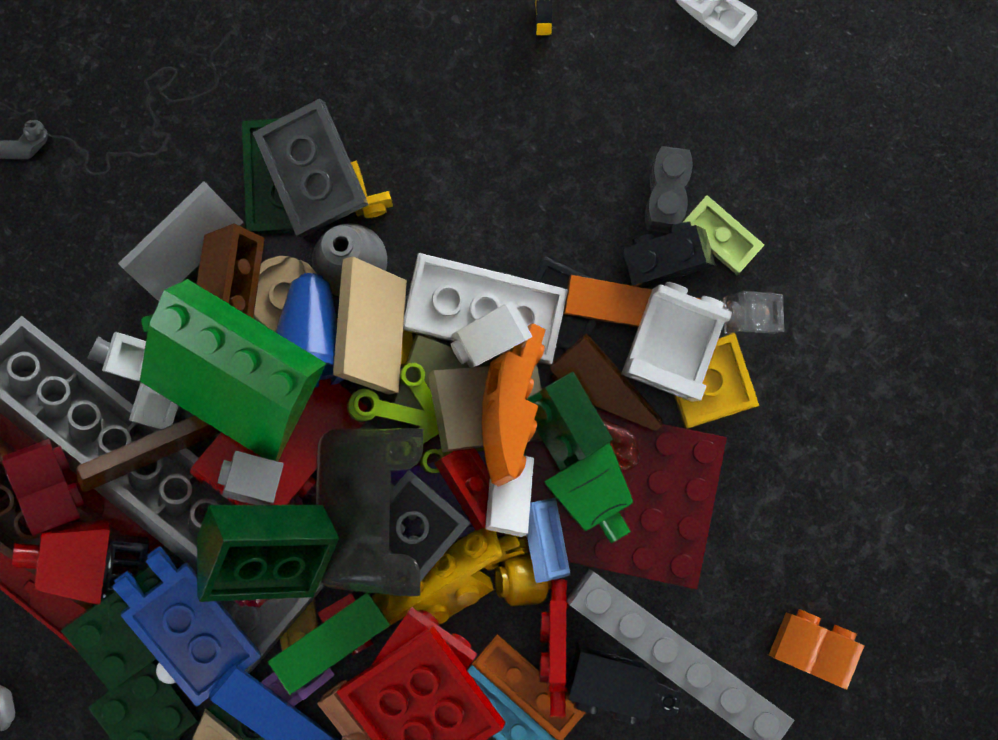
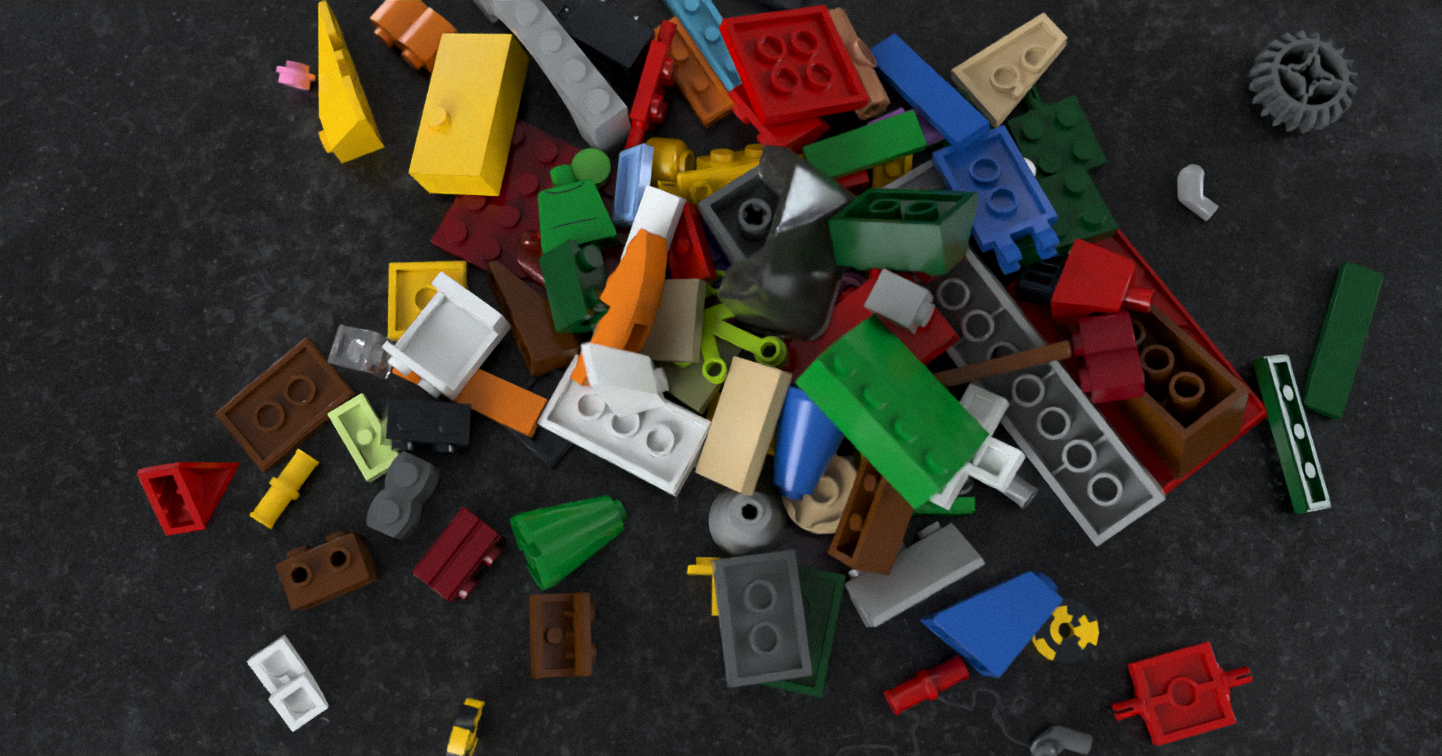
camera: 165 degrees left, 5 degrees down
none -> red slope [137,462,241,536]
none -> reddish brown tile [214,337,358,473]
none -> yellow pin [249,449,319,529]
none -> reddish brown brick [275,529,380,611]
none -> bright pink plate [276,61,316,90]
none -> yellow wedge [318,0,385,163]
none -> yellow brick [408,33,529,196]
none -> dark red brick [412,507,506,603]
none -> green cone [510,495,628,591]
none -> reddish brown bracket [530,592,596,679]
none -> bright green tile [572,148,611,189]
none -> red pin [884,654,969,715]
none -> blue slope [920,571,1064,678]
none -> piece [1032,598,1099,664]

